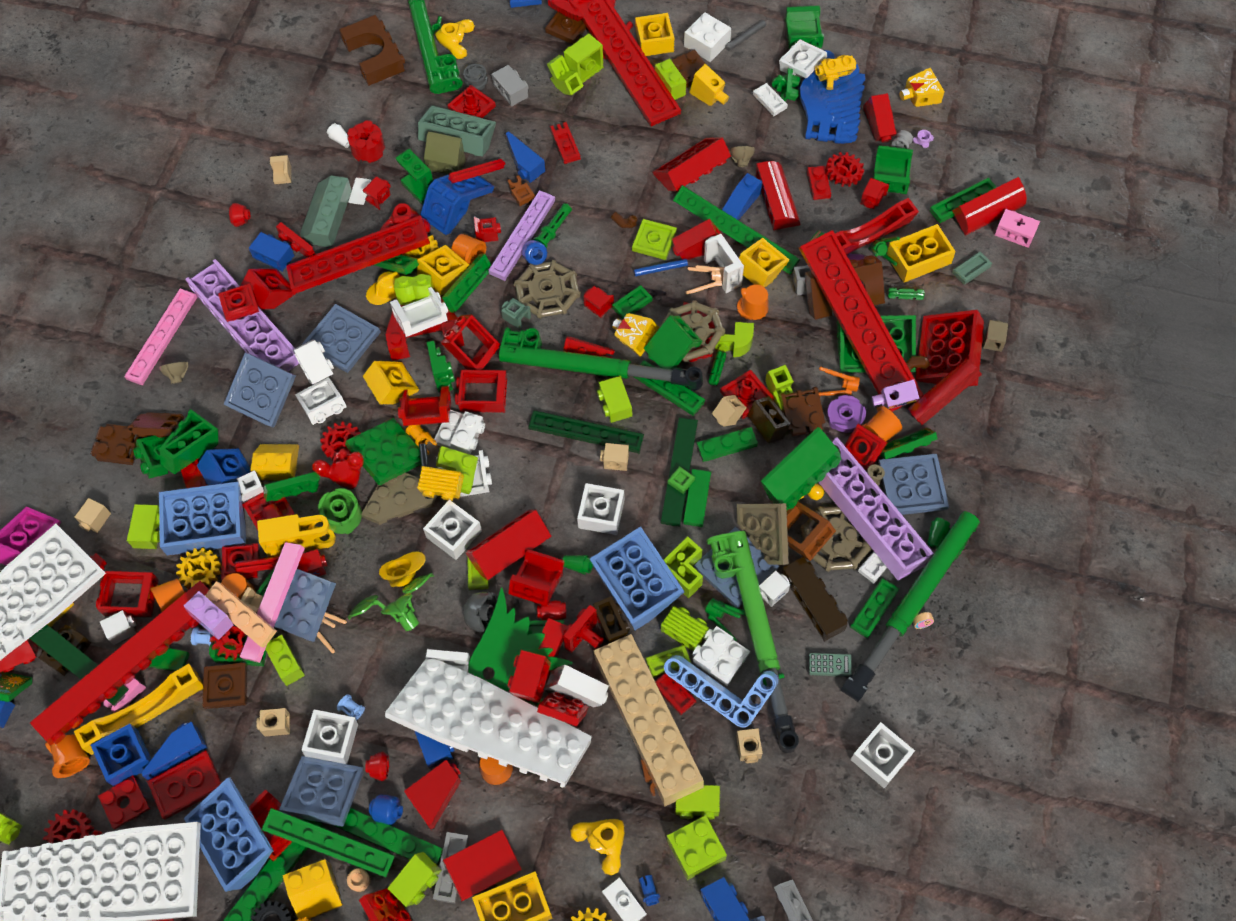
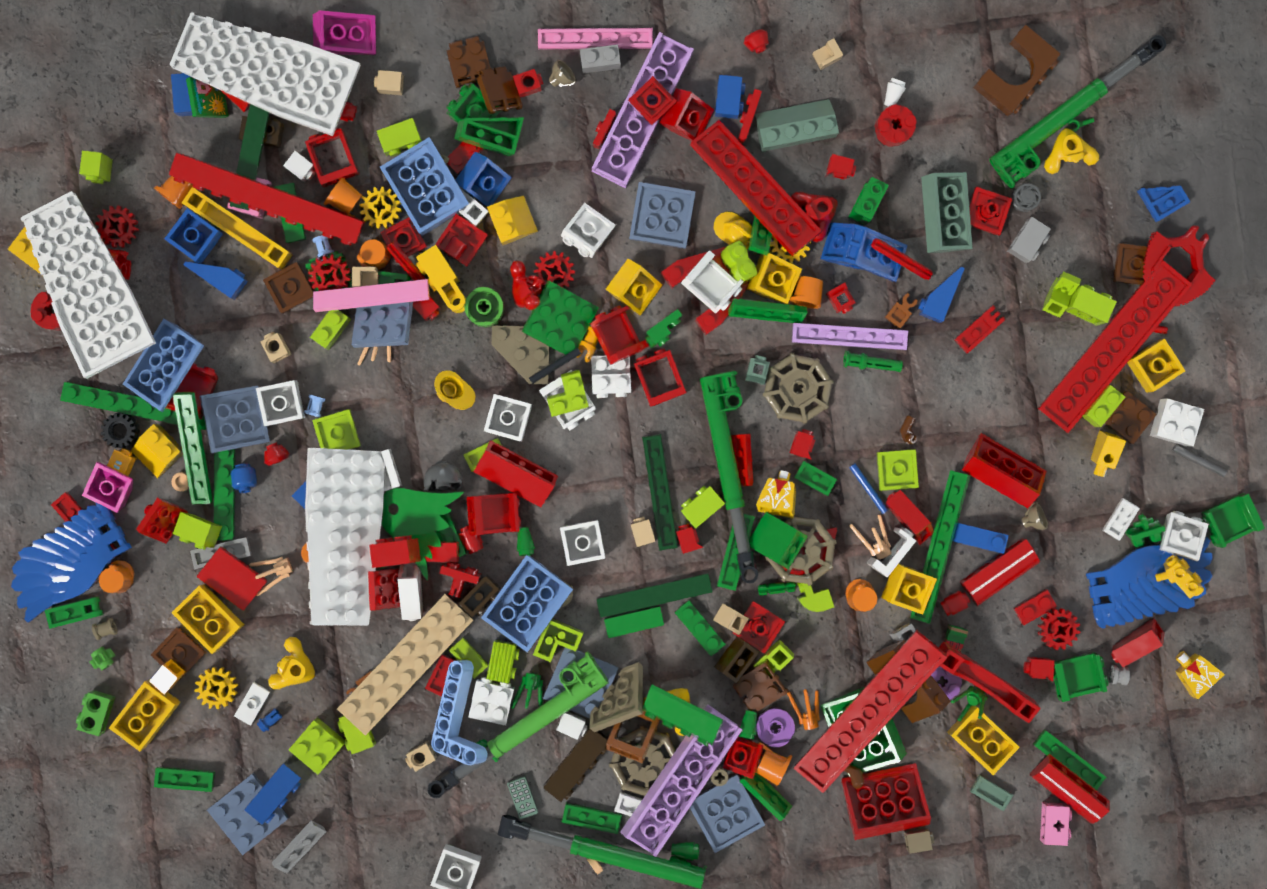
camera: 65 degrees right, 25 degrees up
red piece [98,776,150,830] -> none
red tile [147,750,222,820] -> none
lavender brick [184,591,233,640] -> none
light nougat plate [205,581,277,648] -> none
sand blue plate [224,352,296,427] -> none
green plate [264,472,320,502] -> none
white brick [292,340,334,384] -> none
bright green plant [348,573,434,631] -> none
white sticker [349,178,371,205] -> none
red slope [404,760,461,830] -> none
yellow brick [417,466,464,501] -> none
olive slope [424,131,466,175] -> none
red window [441,314,501,370] -> none
blue head [522,240,547,265] -> none
bright green tile [668,466,695,494] -> none
lavender torso [872,380,919,409] -> none
green axle [888,287,925,300] -> none
red brick [908,358,982,425] -> none
lavender plate [913,130,934,148] -> none
none -> light nougat plant [249,557,293,596]
none -> lime plate [312,409,361,450]
none -> red brick [513,69,544,98]
none -> light grey brick [580,44,621,73]
none -> red plate [593,109,616,149]
none -> red window [676,523,704,554]
none -> green cone [739,710,757,740]
none -> red brick [940,590,970,616]

